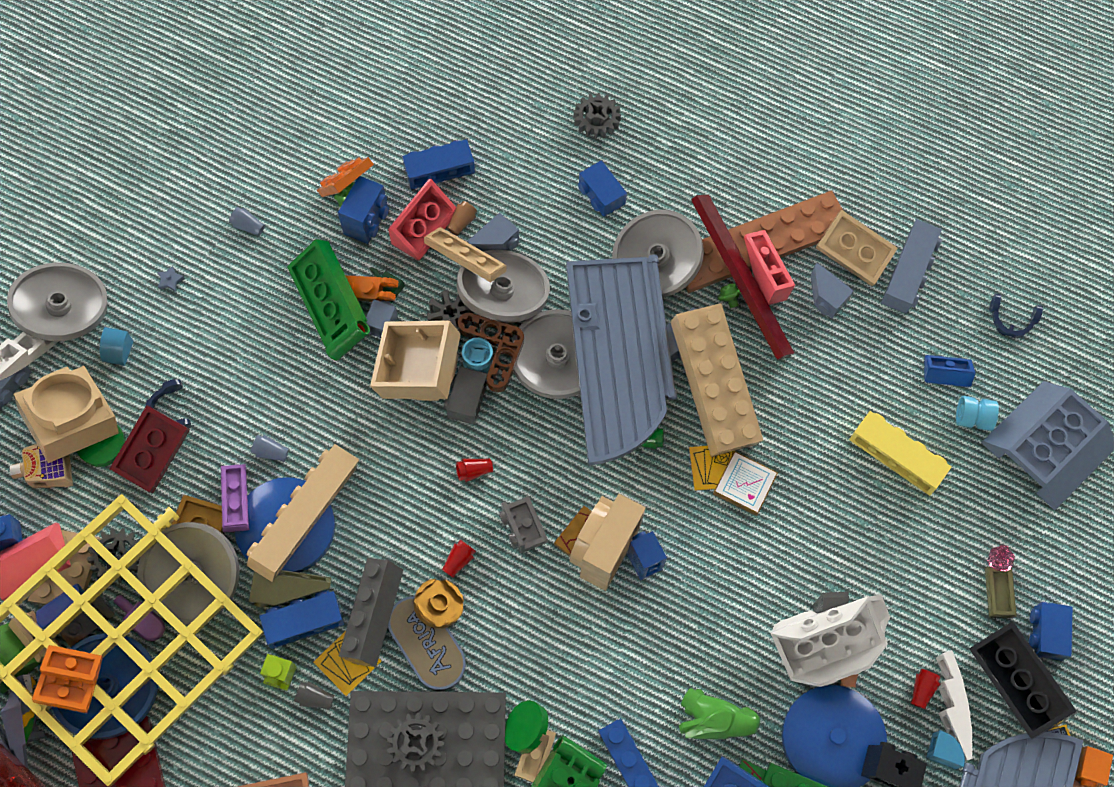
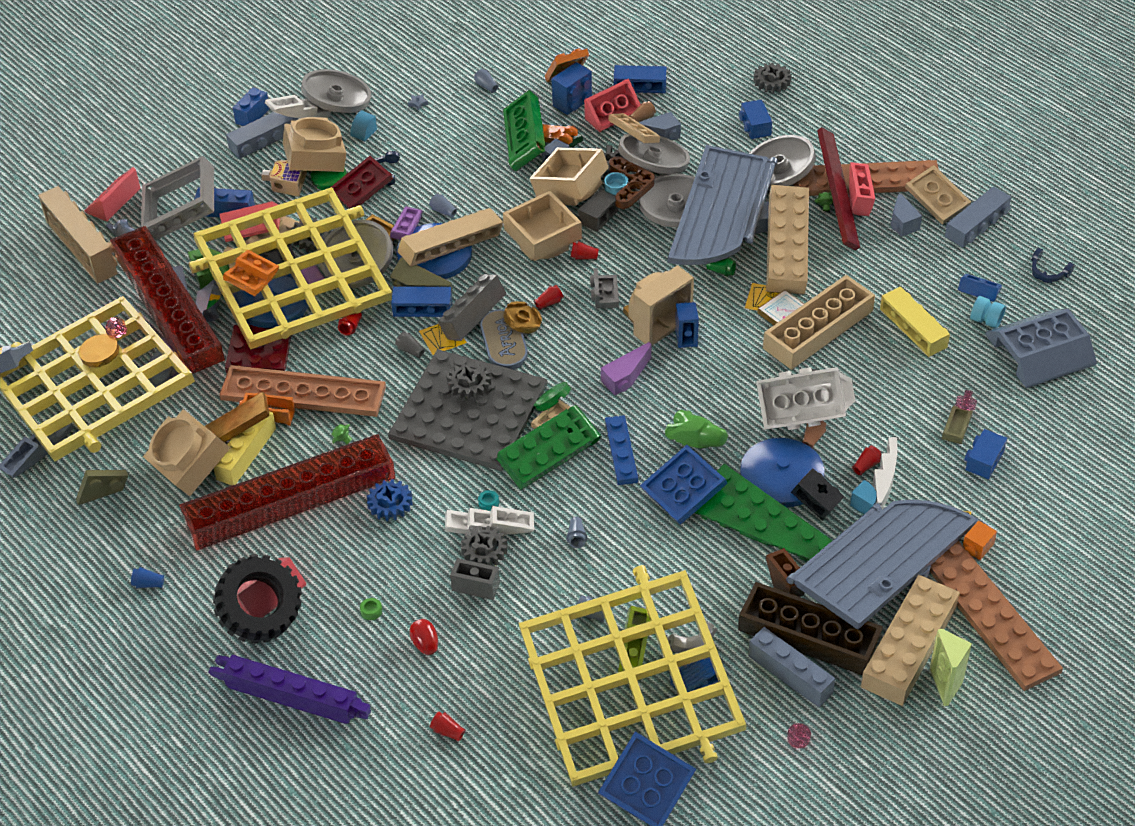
camera: 25 degrees right, 20 degrees down
lime brick [260,654,297,691] -> none
black slope [969,621,1078,739] -> none
none -> red cone [338,312,362,336]
none -> tan container [503,191,582,261]
none -> medium lavender slope [601,342,652,395]
none -> tan brick [763,275,875,370]

